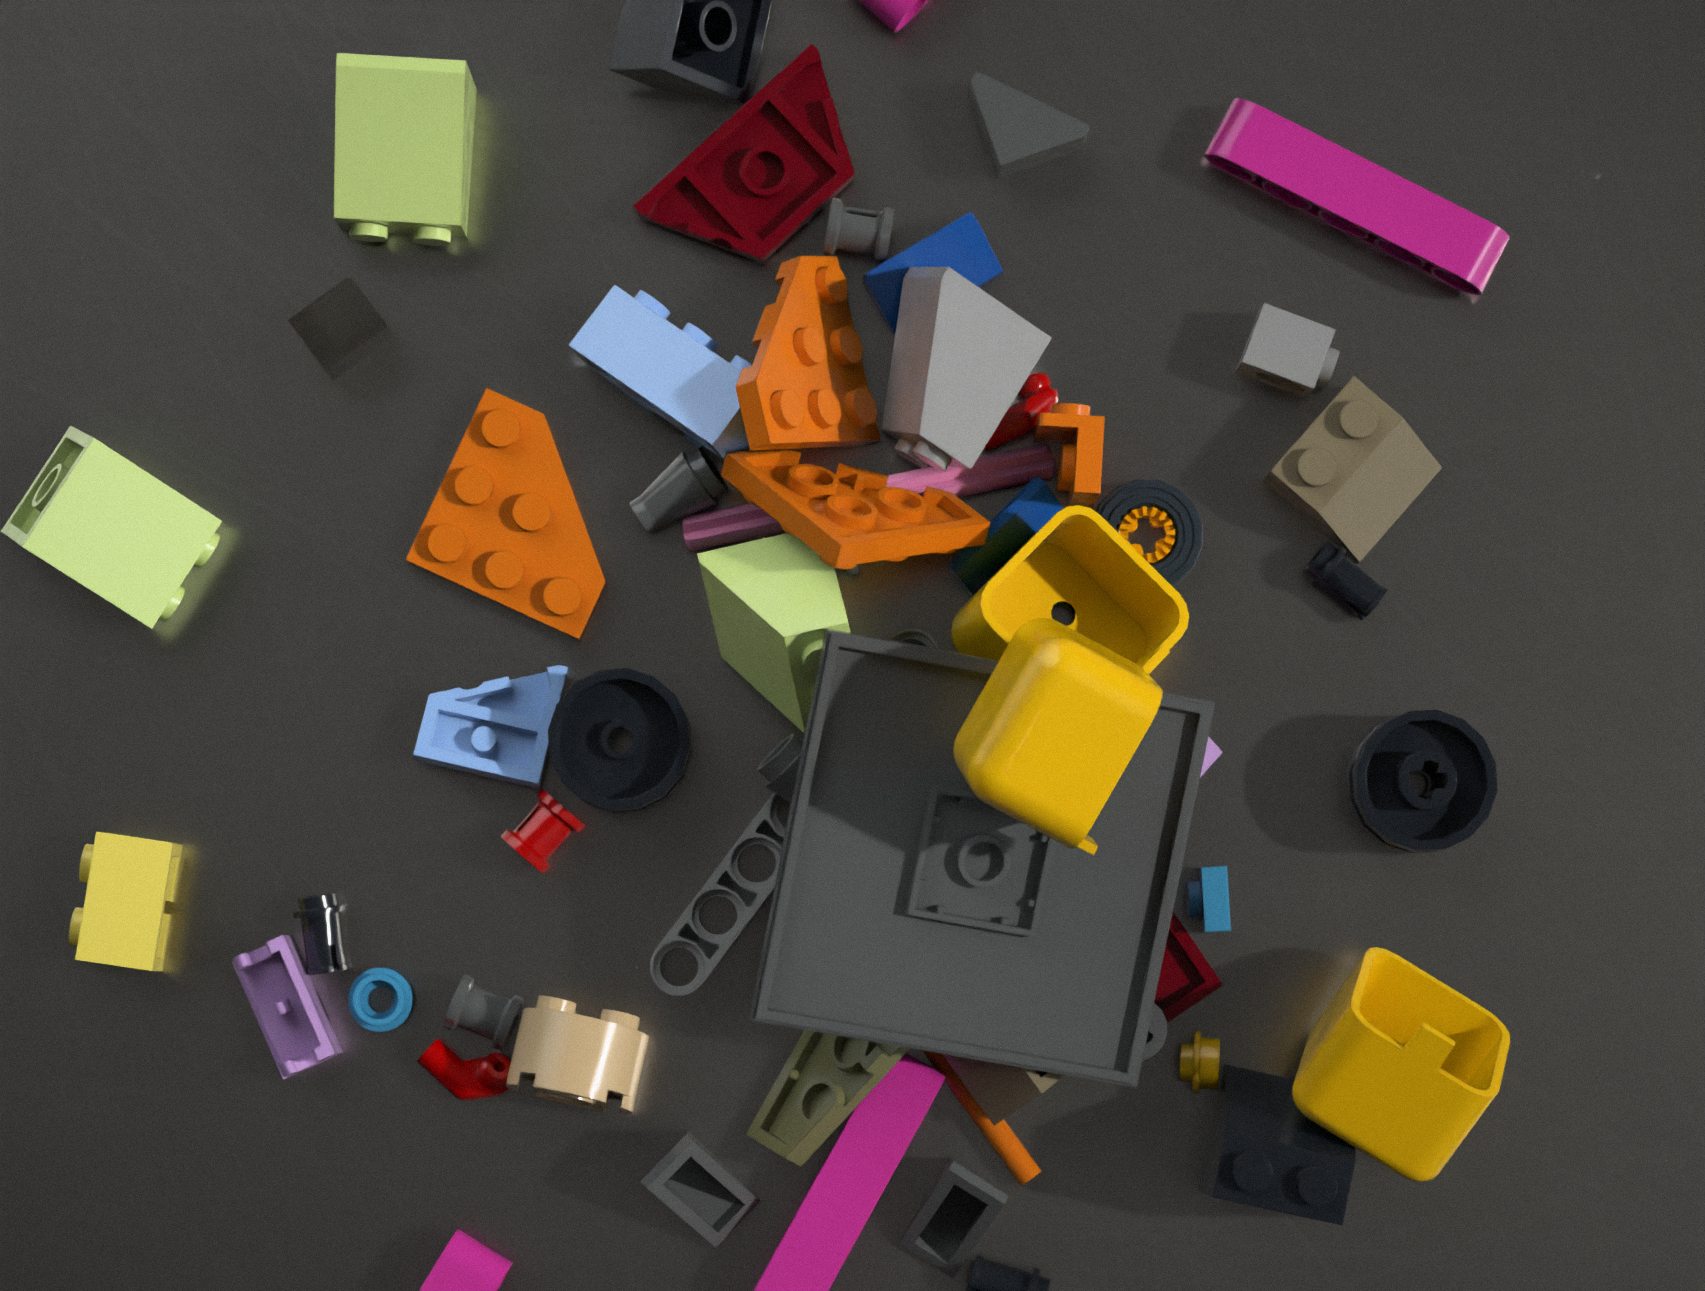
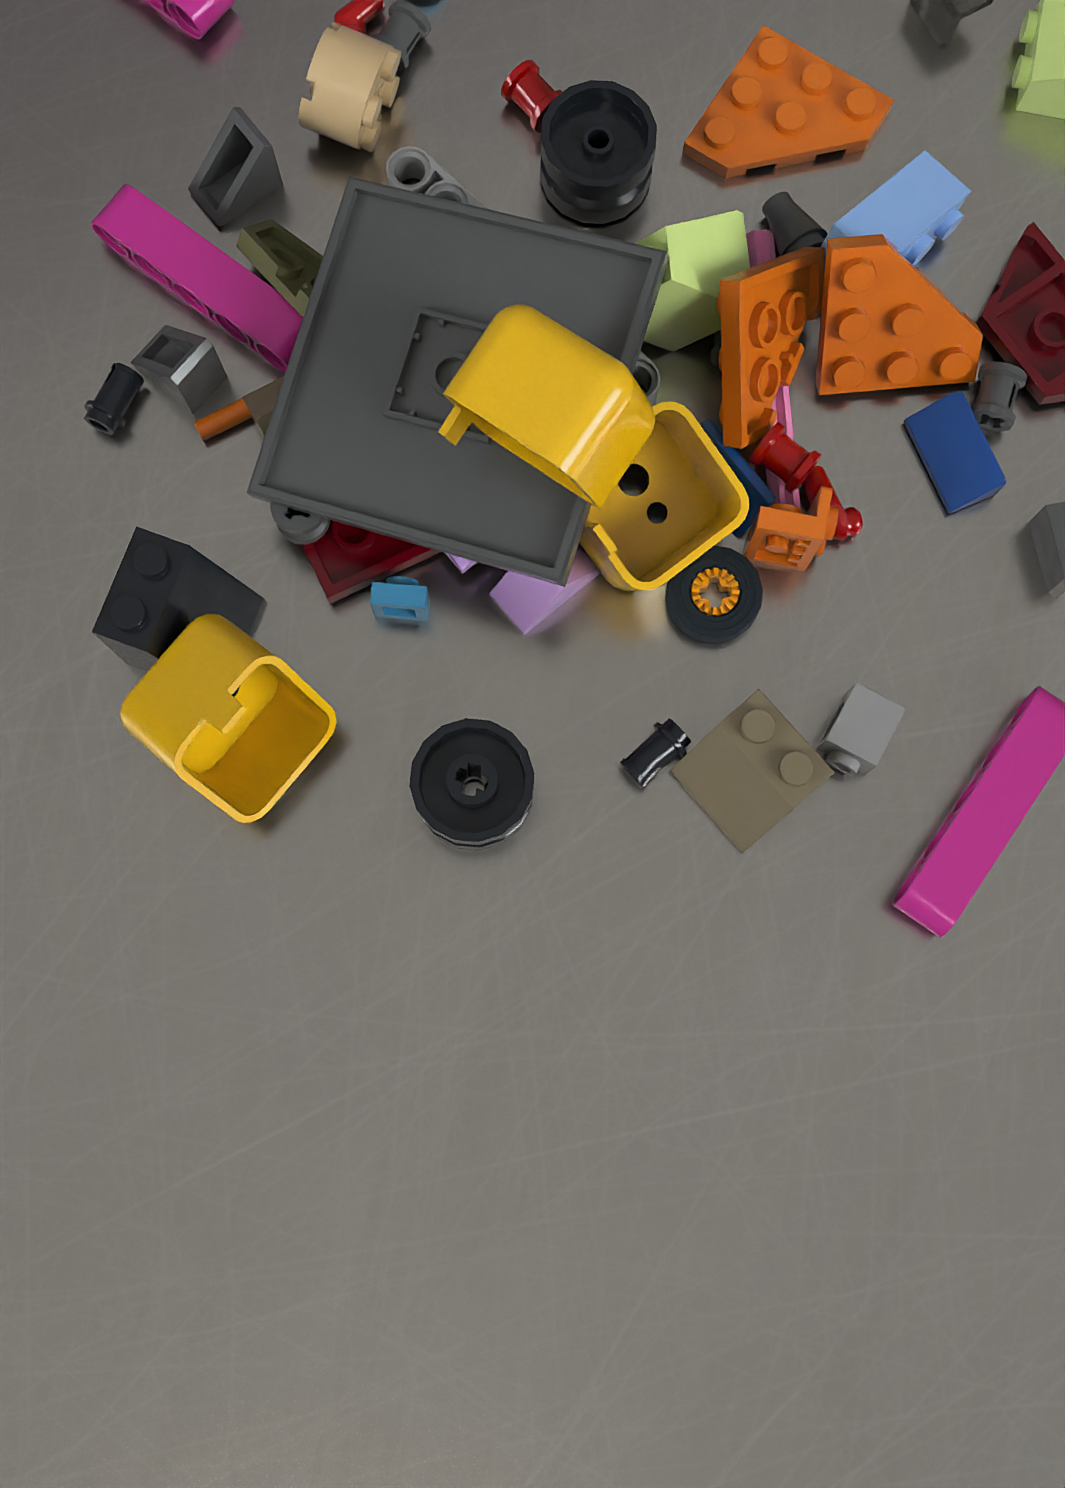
camera: 100 degrees right, 5 degrees down
light blue wing [413,665,568,789] -> none
light grey slope [881,267,1052,472] -> none
yellow plate [1180,1031,1220,1094] -> none
none -> red bush [749,422,822,494]

